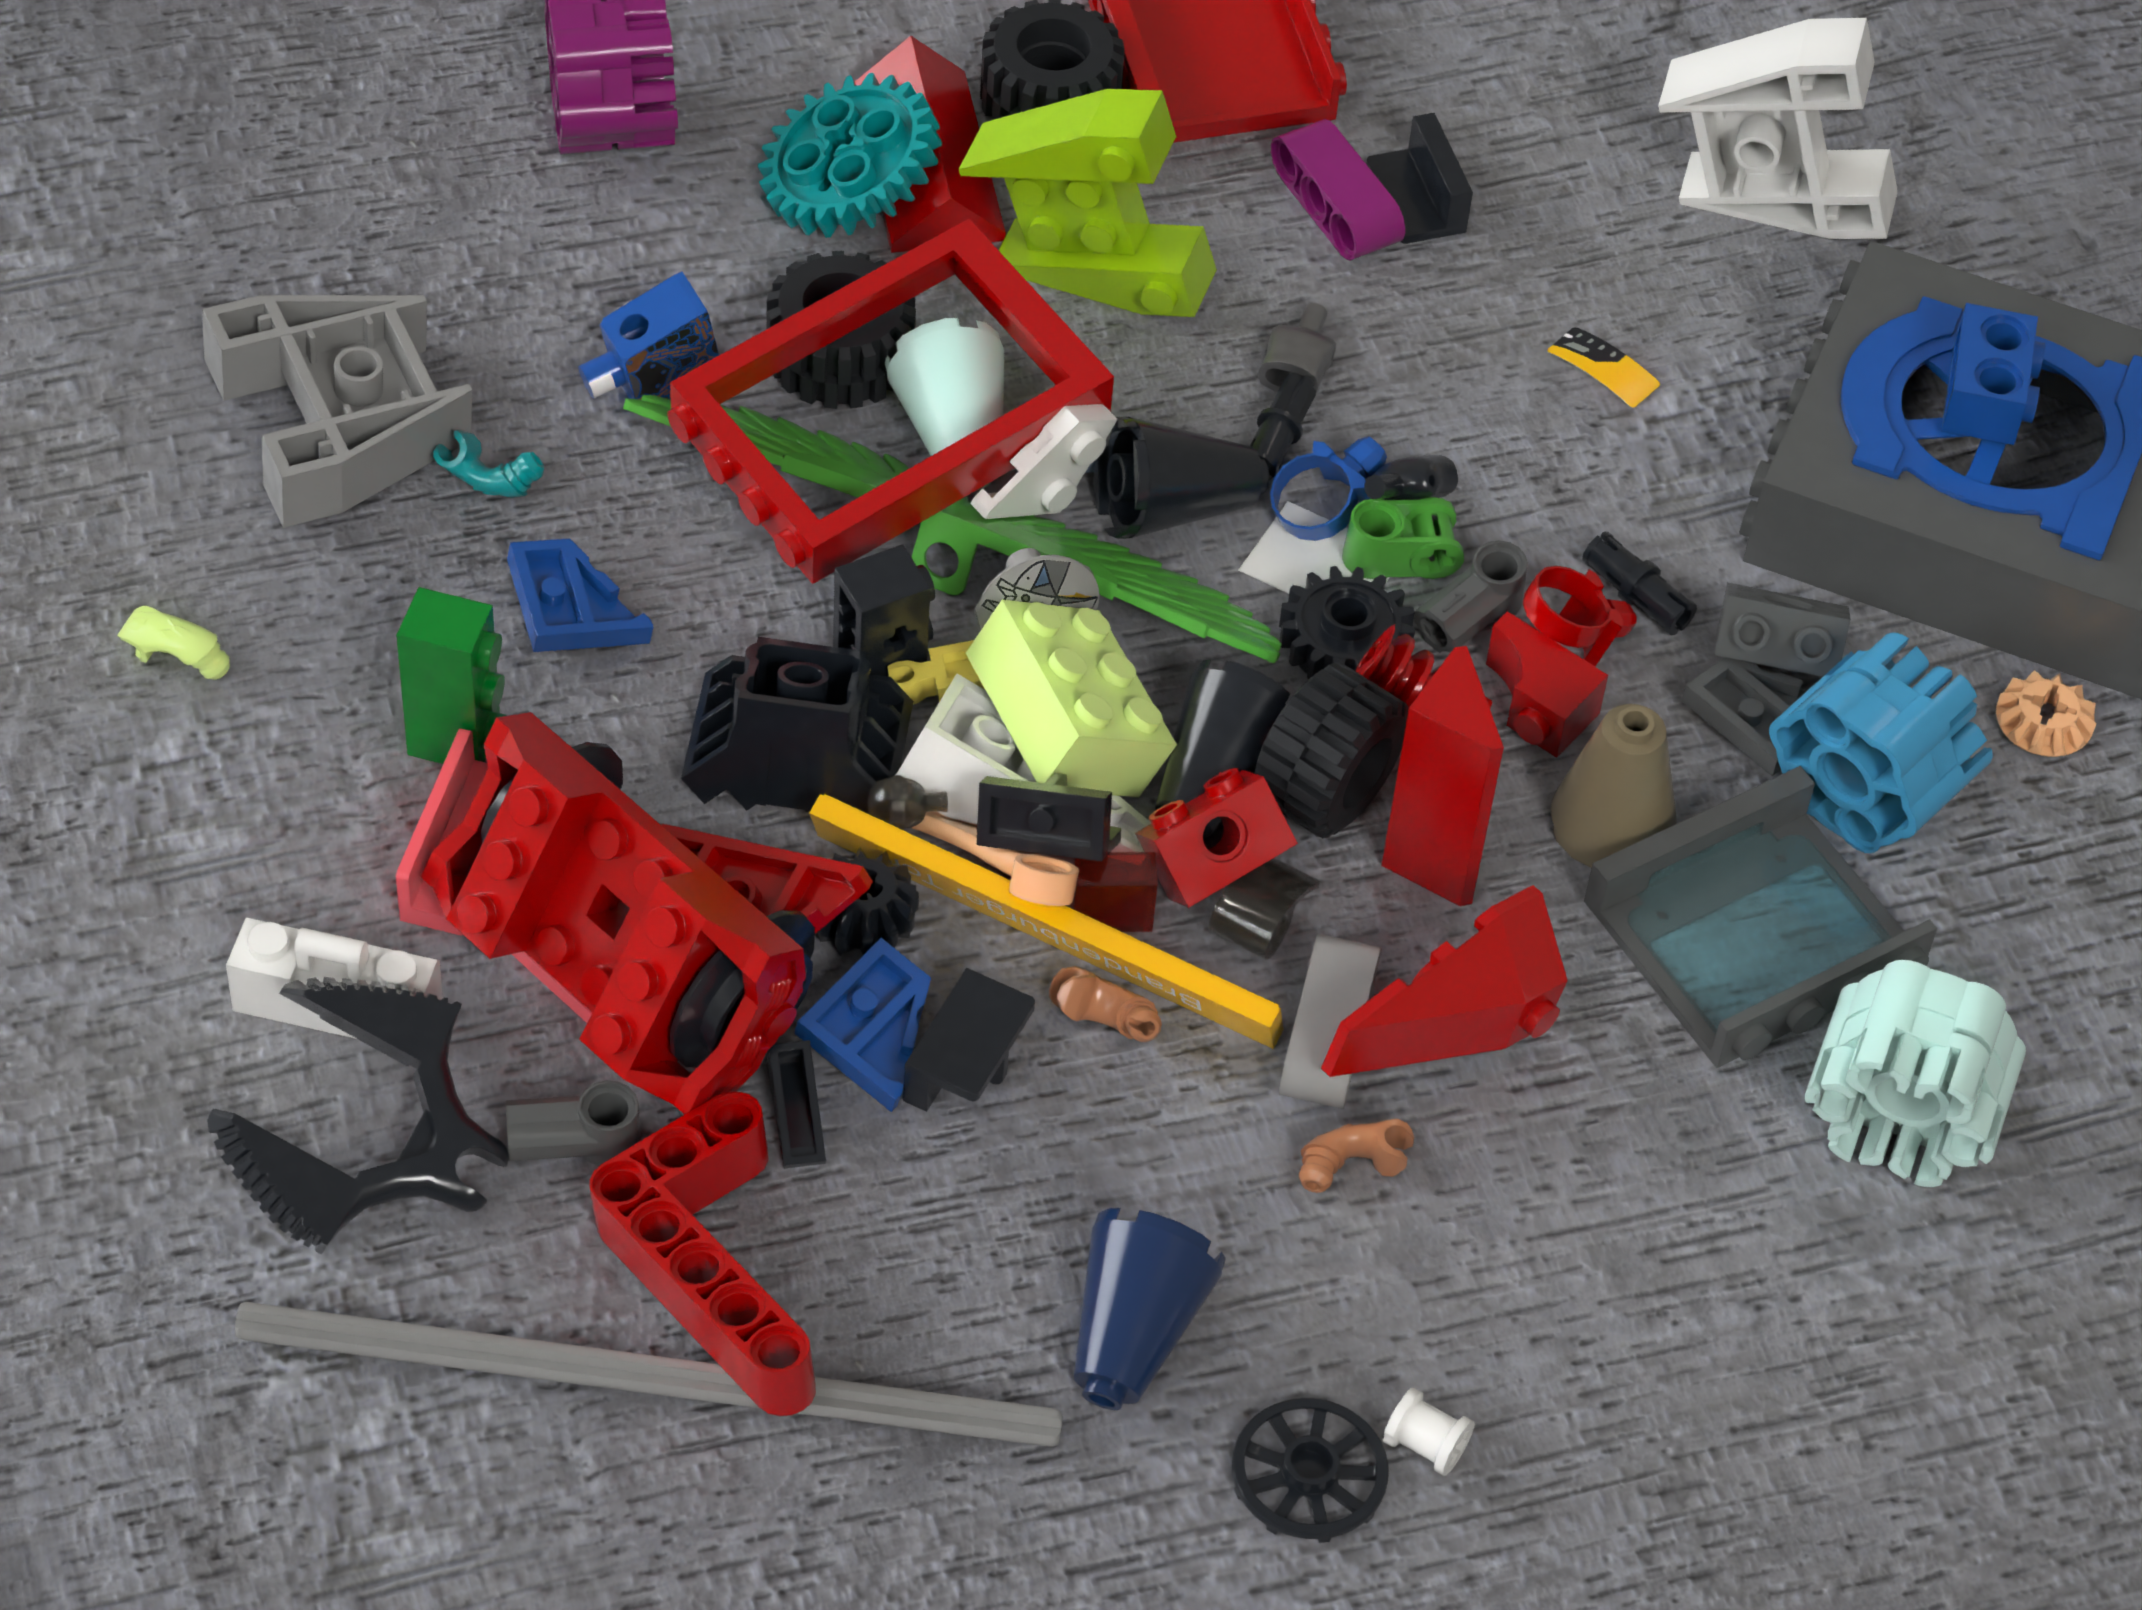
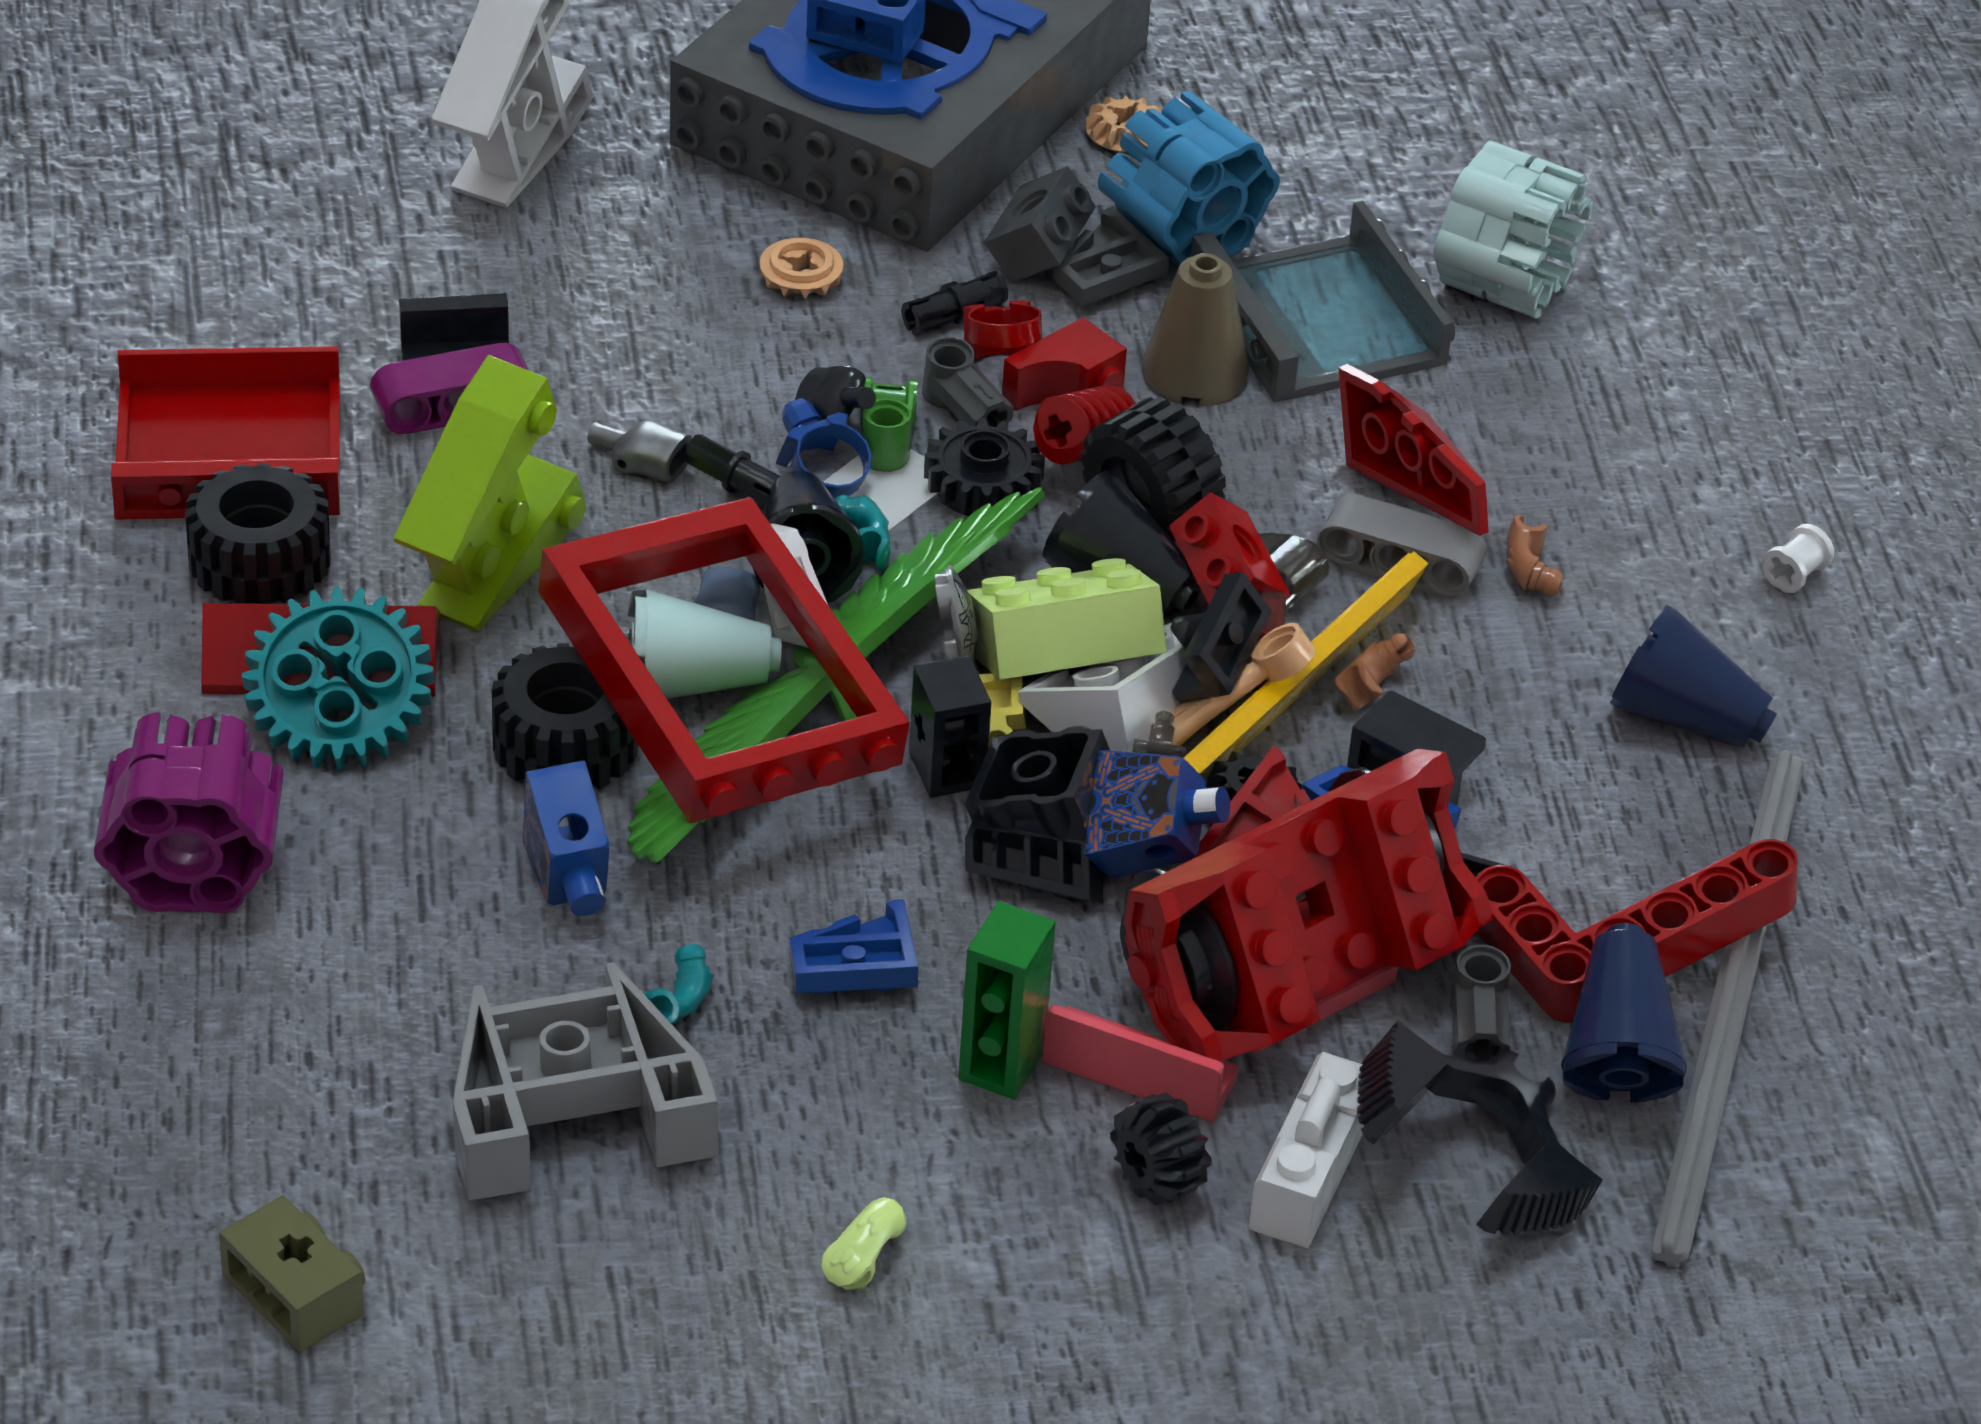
camera: 80 degrees left, 10 degrees down
black wheel [1232,1398,1389,1543] -> none
red slope [1381,646,1504,906] -> none
yellow sticker [1547,327,1660,408] -> none
none -> olive brick [219,1195,365,1353]
none -> light nougat gear [759,238,844,300]
none -> teal piece [835,494,891,572]
none -> blue torso [1084,750,1230,878]
none -> black gear [1110,1092,1212,1205]
none -> dark blue cone [1561,923,1687,1102]

